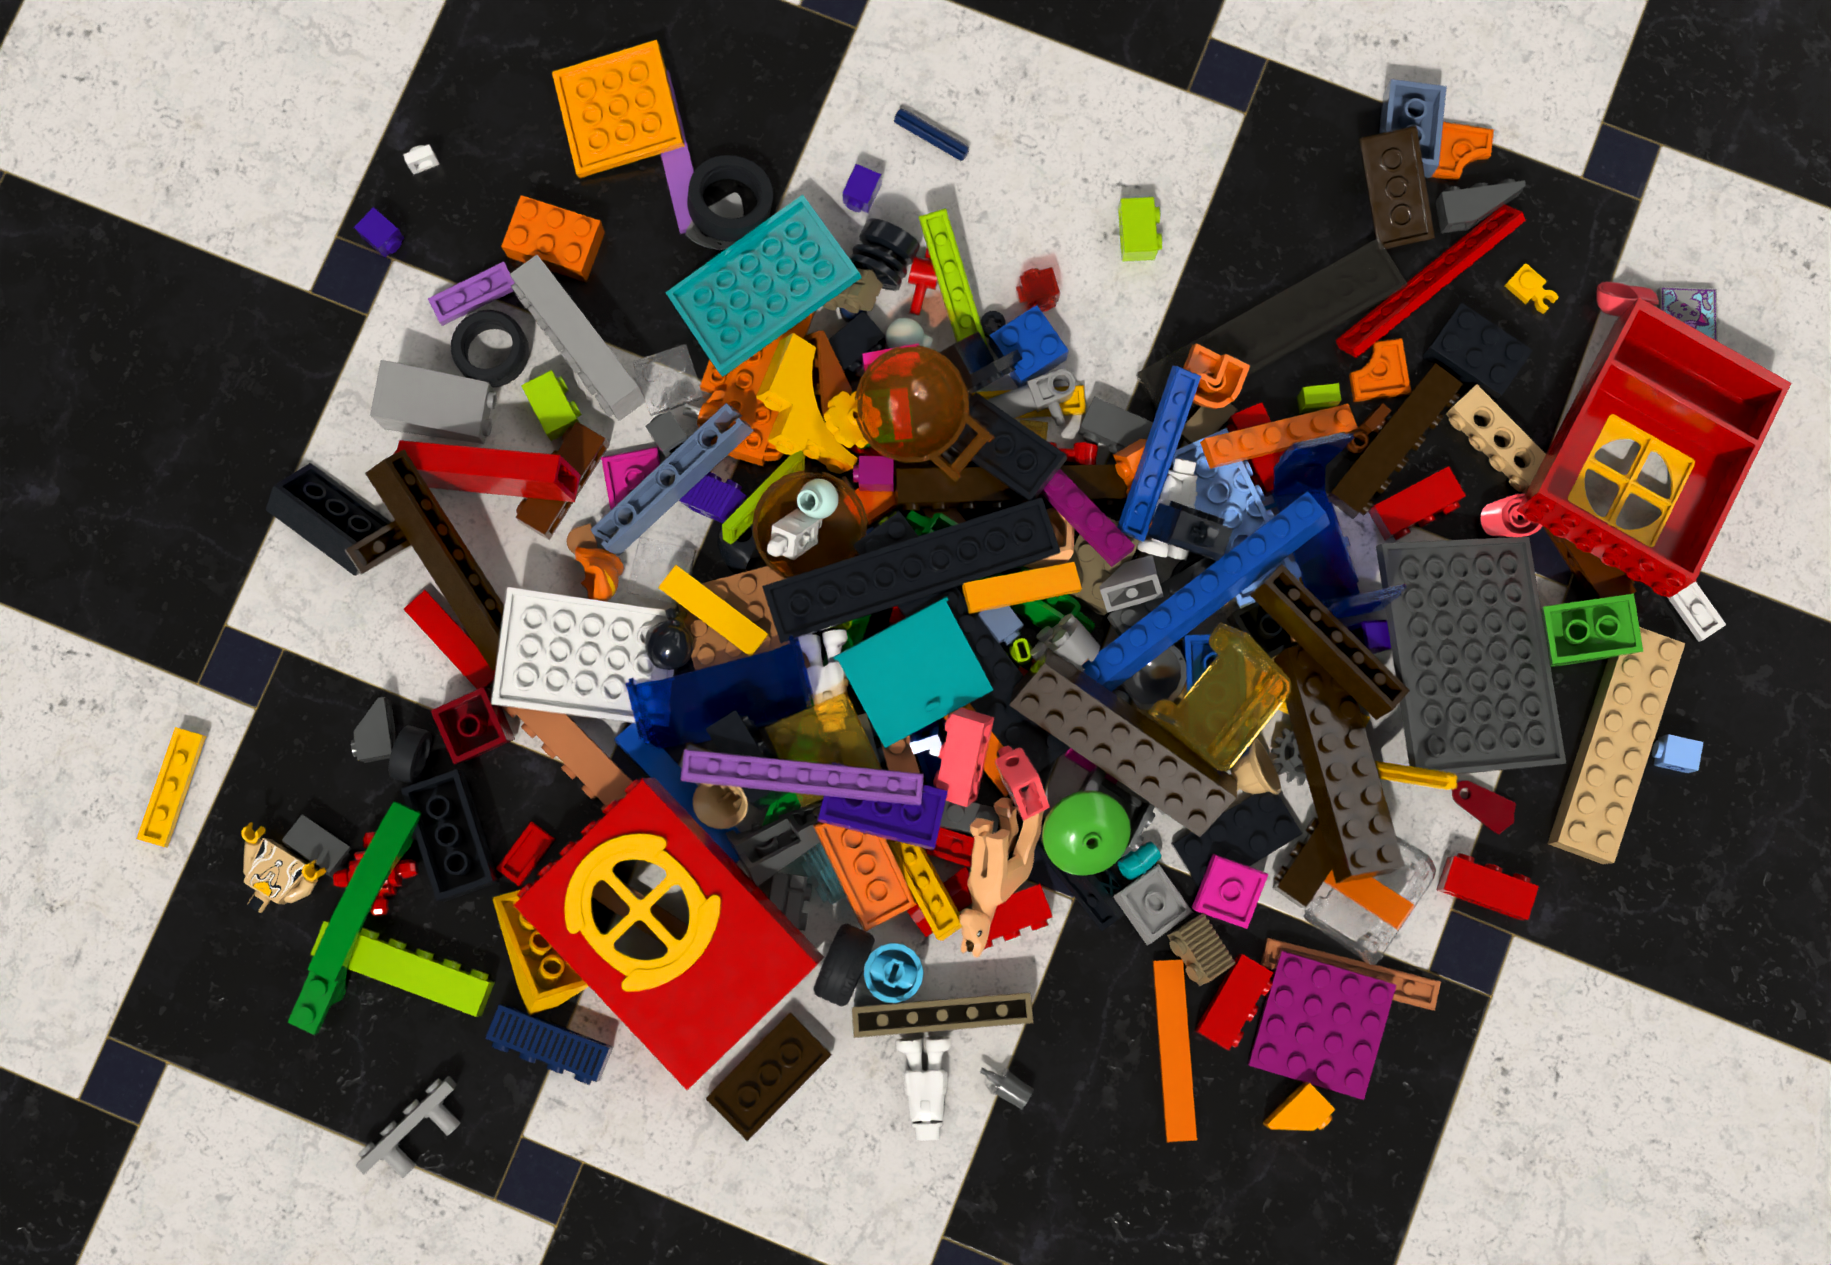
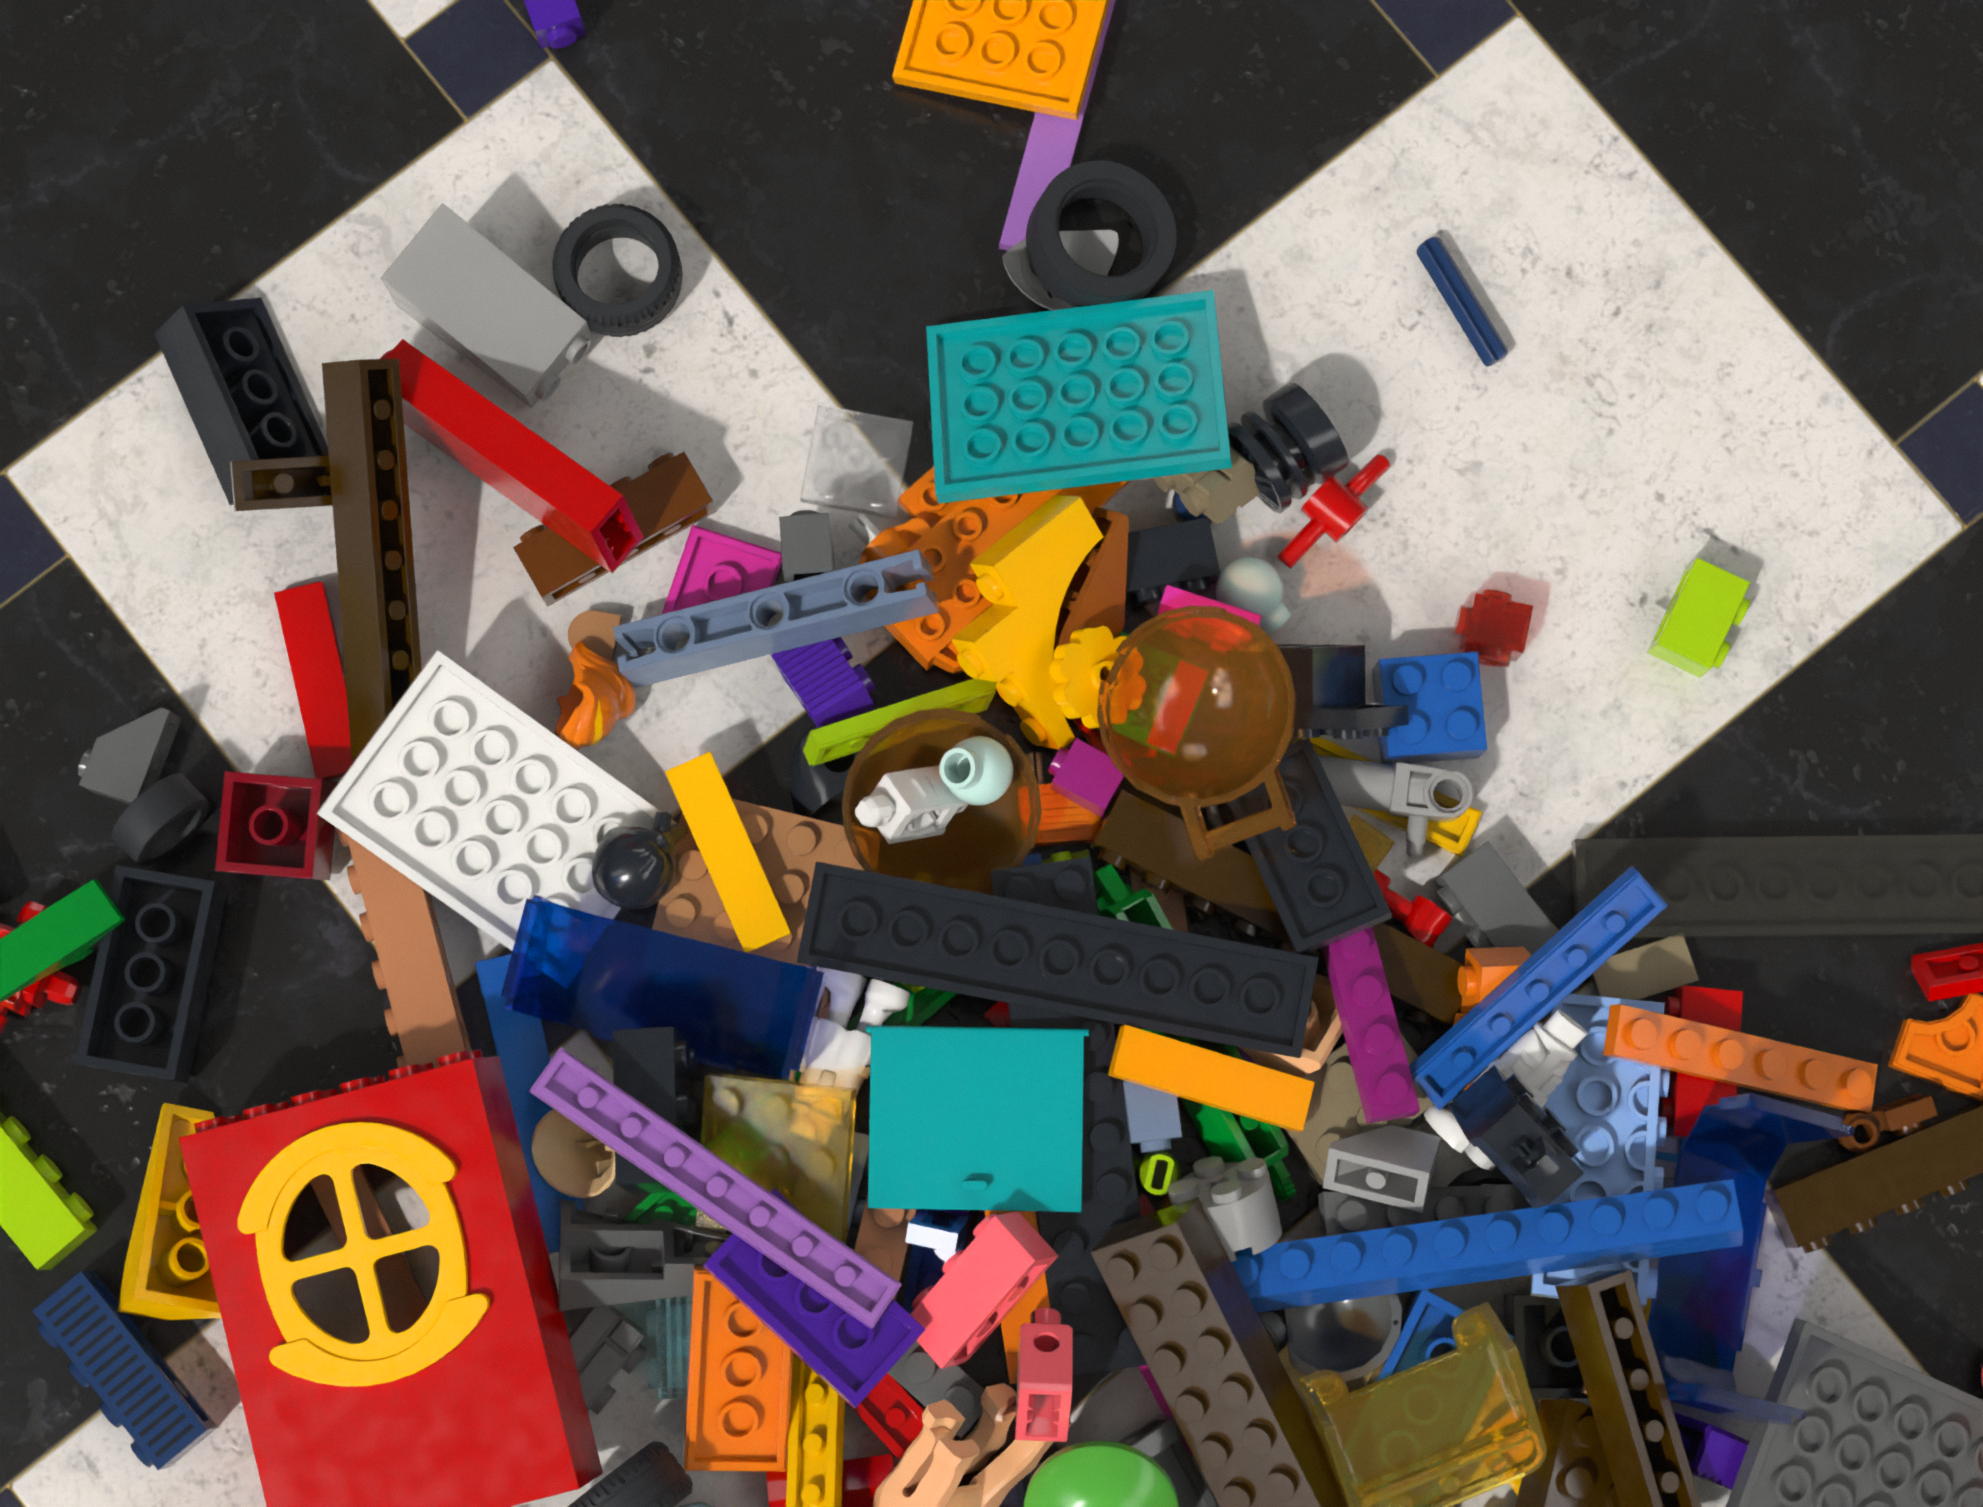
camera: 25 degrees right, 0 degrees up
medium lavender plate [428,262,514,326] -> none
red tile [496,821,556,886] -> none
orange brick [501,195,605,283] -> none
light grey brick [509,255,646,421] -> none
lime brick [521,370,582,441] -> none
clear plate [626,536,696,605] -> none
dark purple brick [842,164,882,214] -> none
lime tile [918,208,988,347] -> none
black bush [980,311,1006,338] -> none
orange brick [1183,343,1250,409] -> none
lime piece [1297,383,1341,414] -> none
red brick [1368,466,1466,541] -> none

